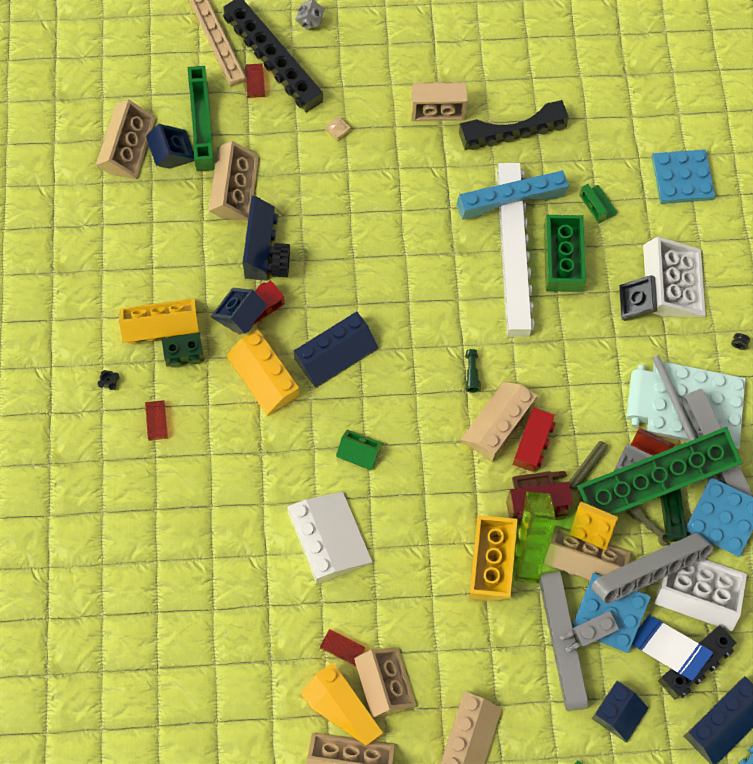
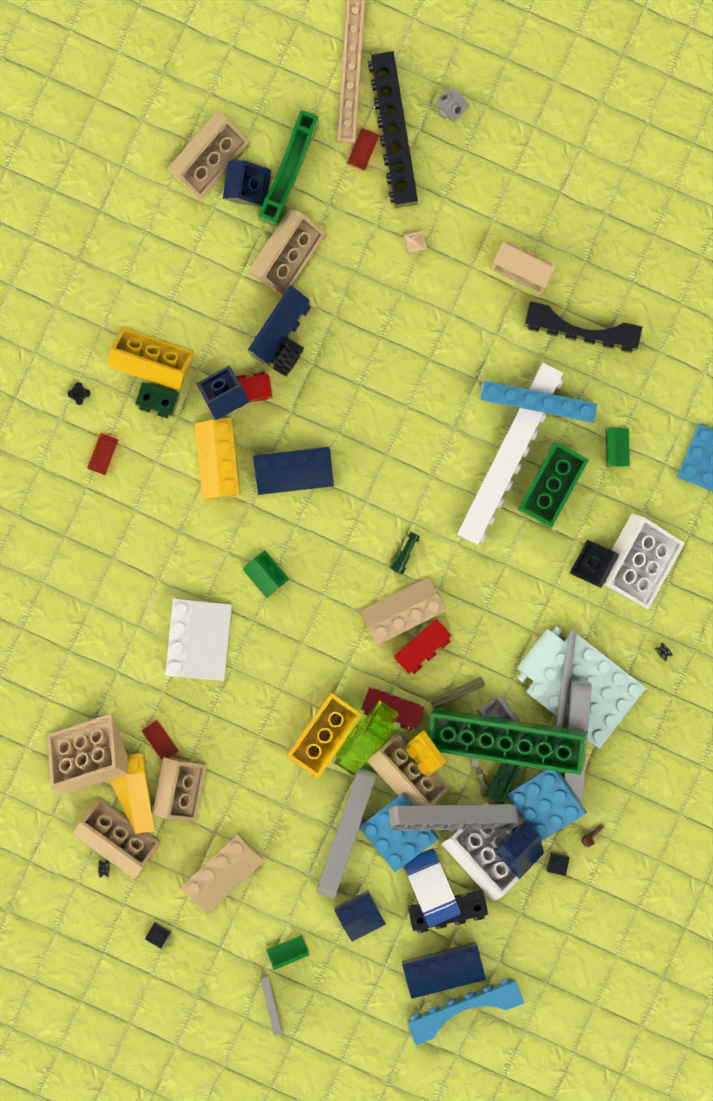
camera: 30 degrees right, 20 degrees up
reddish brown hinge [512,471,567,489] -> none
light grey hinge [559,611,619,652] -> none
clear red tile [631,427,675,455] -> none
none -> tan slope [47,713,129,794]
none -> dark blue slope [493,820,544,879]

